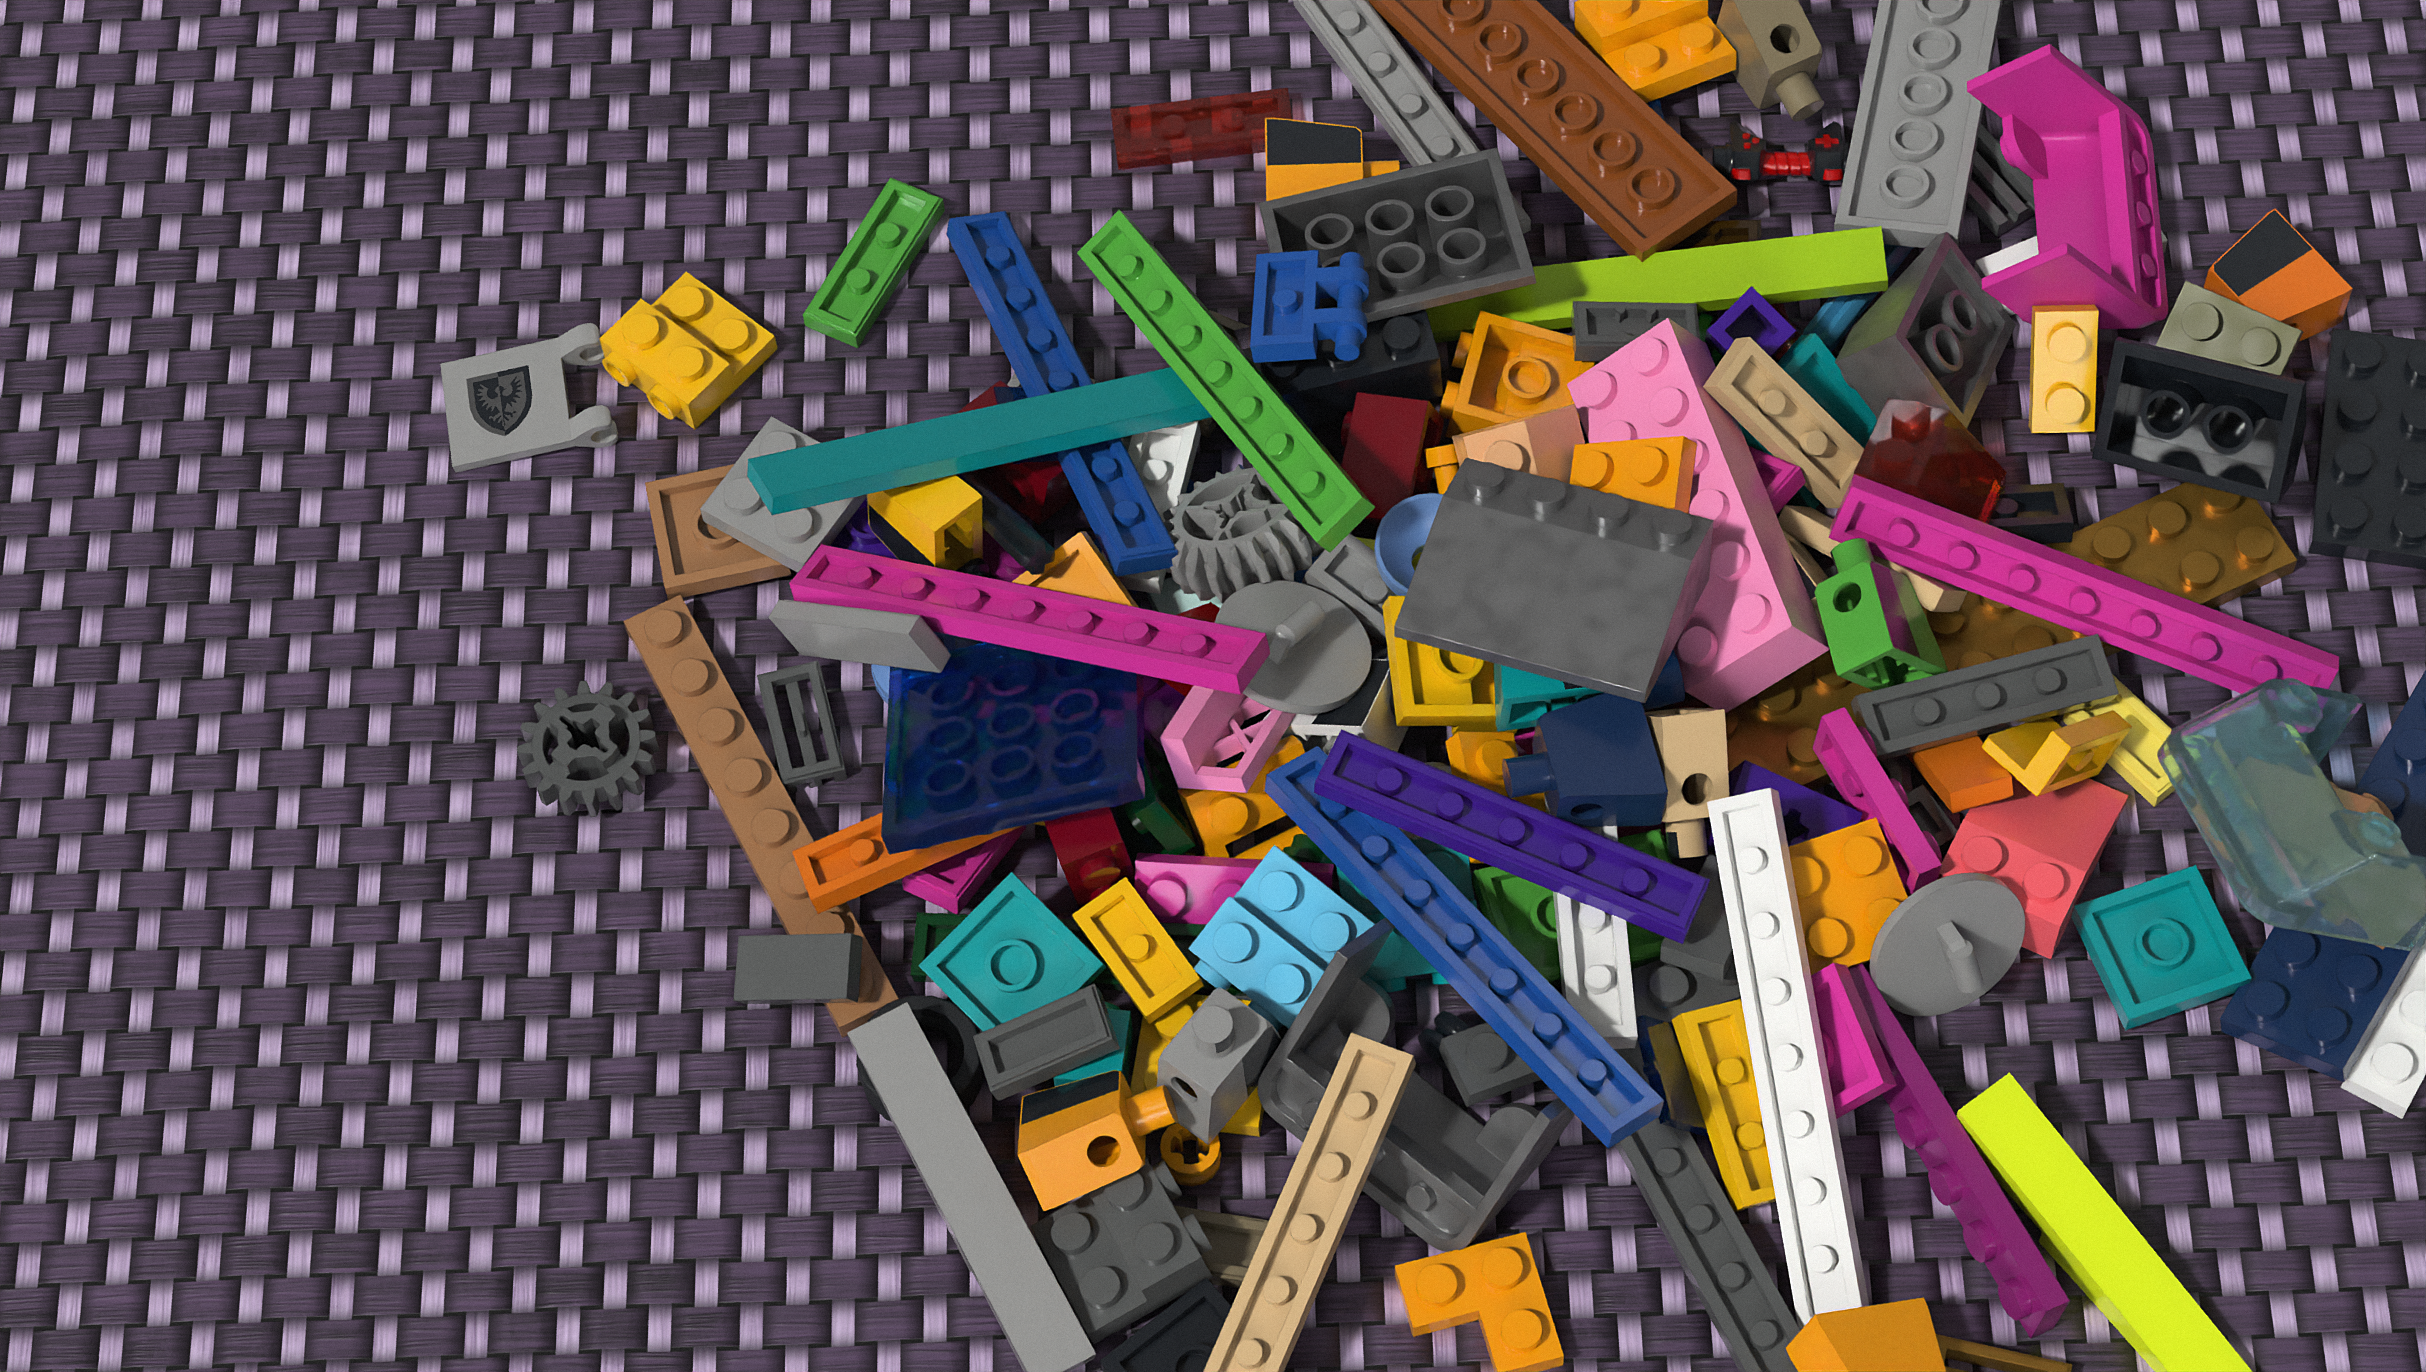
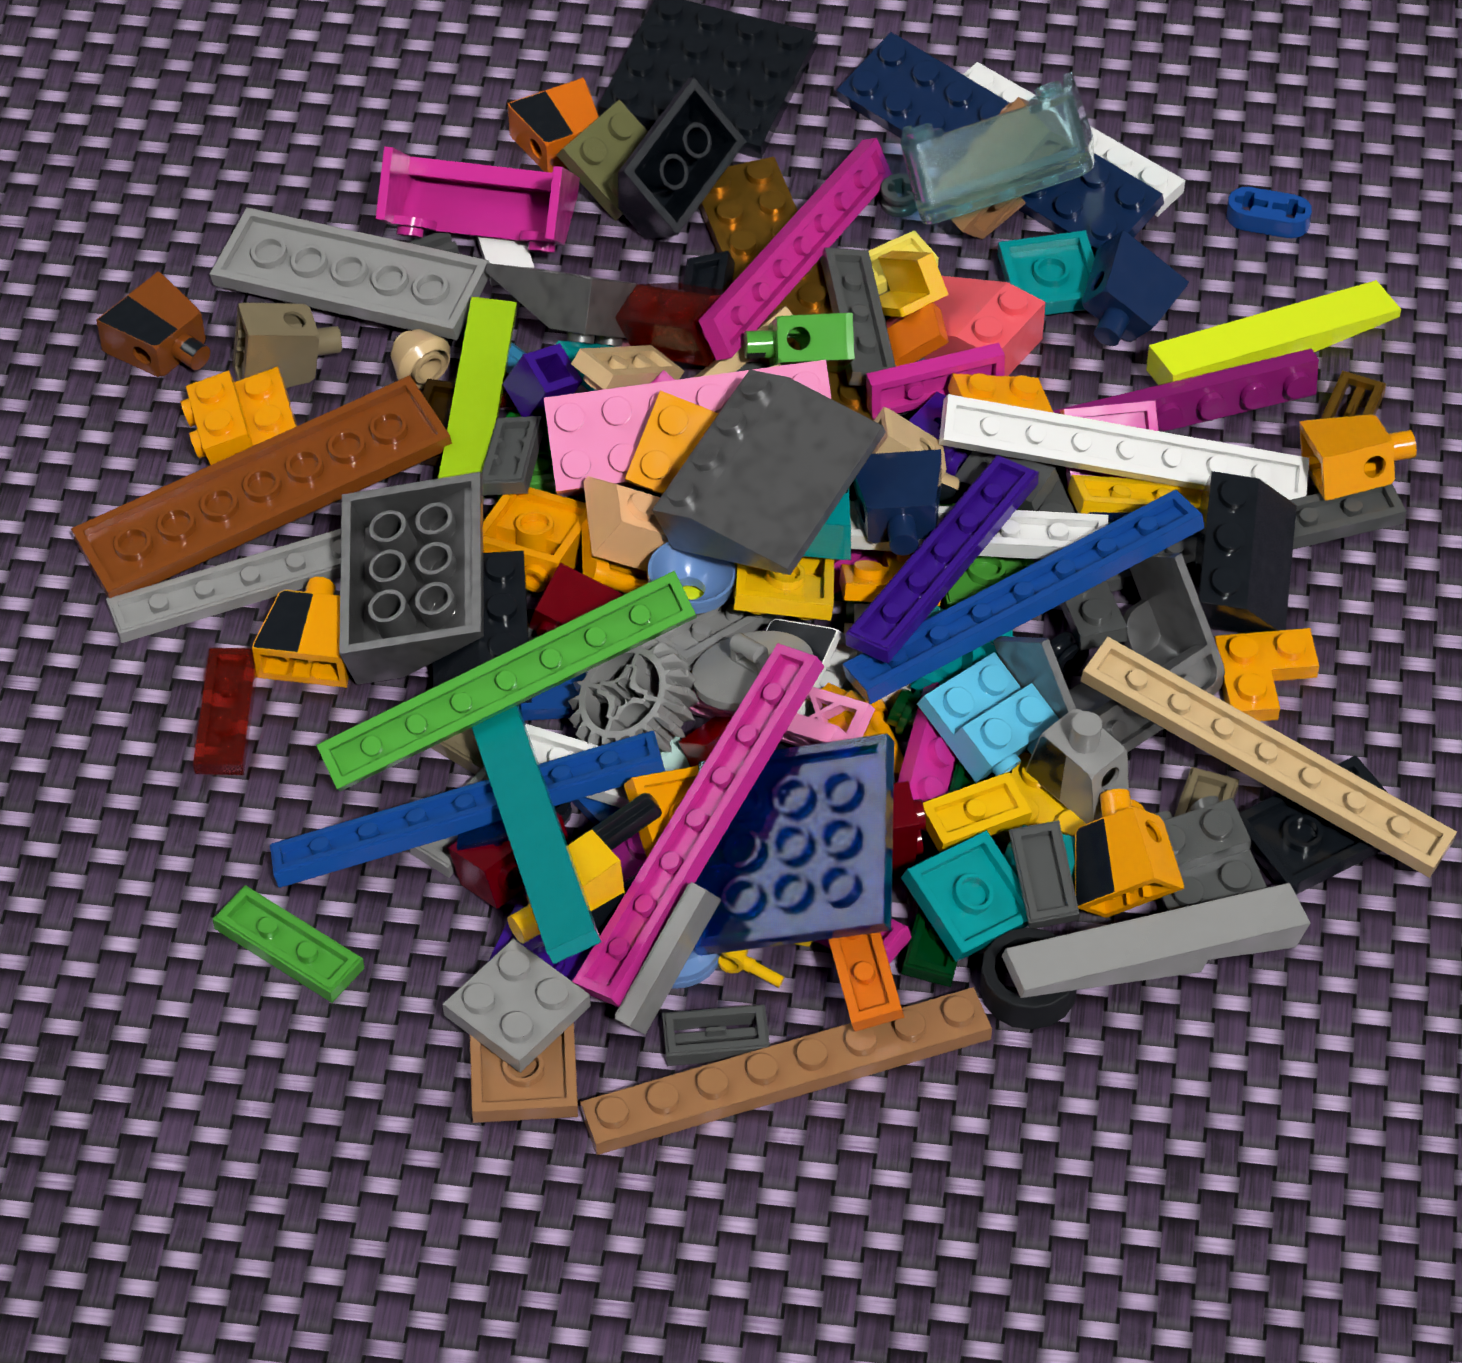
camera: 85 degrees left, 10 degrees down
light grey flag [440,323,618,473] -> none
dark grey gear [517,681,660,817] -> none
yellow plate [599,271,778,430] -> none
dark grey tile [733,933,863,1004] -> none
blue plate [1250,250,1370,363] -> none
black piece [1712,121,1848,185] -> none
light grey shield [1870,873,2025,1016] -> none
yellow plate [2028,305,2099,433] -> none
none -> tan cone [391,329,450,389]
none -> dark blue torso [1082,230,1189,346]
none -> black slope [1193,471,1297,633]
none -> blue beam [1226,187,1312,238]

